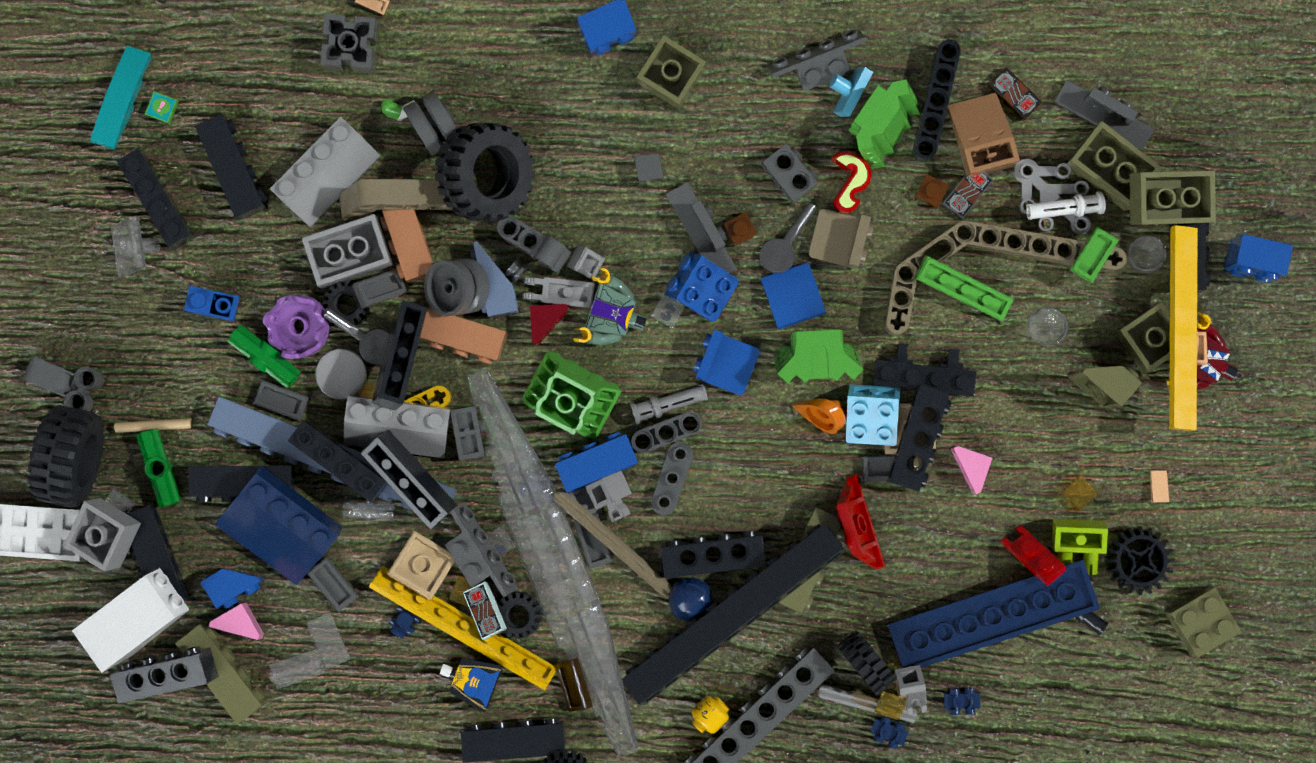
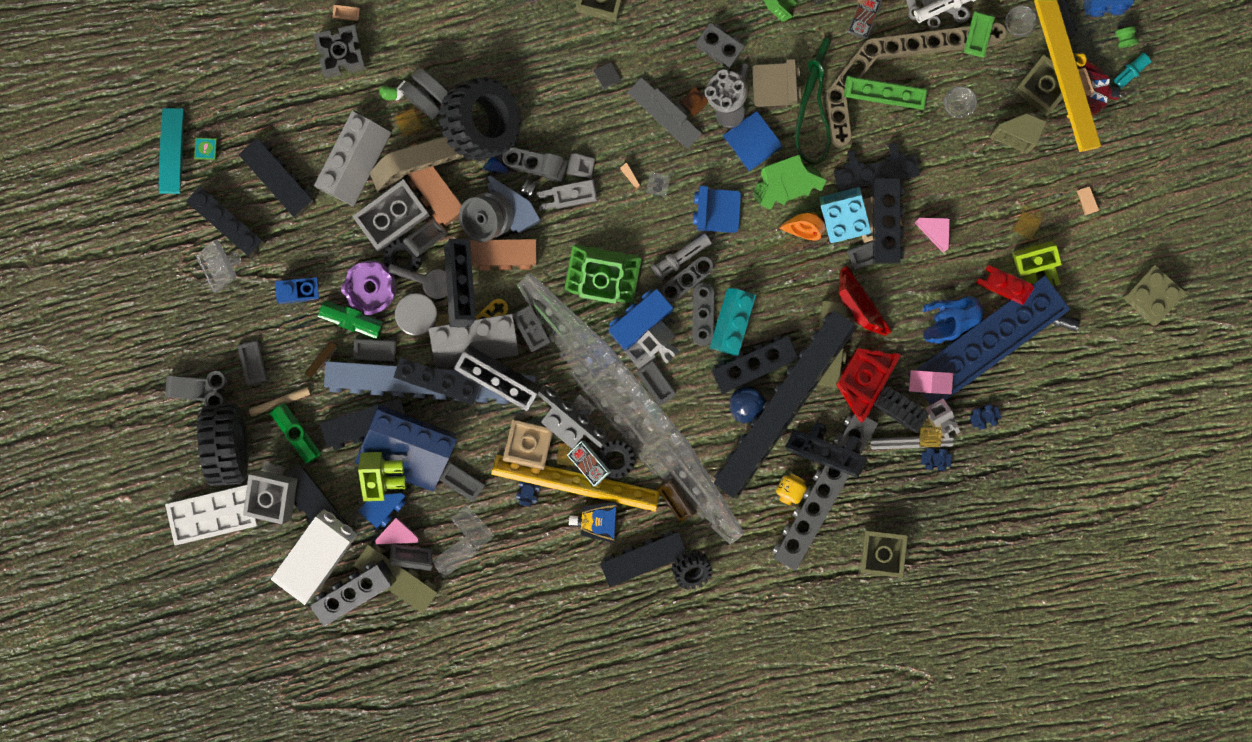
camera: 15 degrees left, 0 degrees up
clear pin [342,501,395,521] -> none
dark red slope [530,304,570,347] -> none
dark tan axle [552,488,672,596] -> none
torso [573,266,648,346] -> none
blue bracket [664,252,738,322] -> none
red animal [831,151,872,215] -> none
reddish brown plate [915,174,949,209] -> none
black gear [1104,526,1175,595] -> none
none -> dark grey tile [237,340,268,386]
none -> dark brown tile [305,341,339,380]
none -> lime brick [358,452,406,501]
none -> dark grey tile [389,544,432,571]
none -> clear yellow tile [395,109,422,137]
none -> clear blue slope [482,157,509,174]
none -> light nougat piece [620,163,640,189]
none -> light grey tile [704,69,748,113]
none -> teal brick [710,288,756,355]
none -> black hinge [785,422,868,478]
none -> dark green piece [795,38,831,164]
none -> red wing [836,348,901,423]
none -> bright pink slope [909,370,953,394]
none -> blue hair [923,296,983,343]
none -> teal axle [1113,53,1151,89]
none -> bright green wheel [1115,26,1139,48]

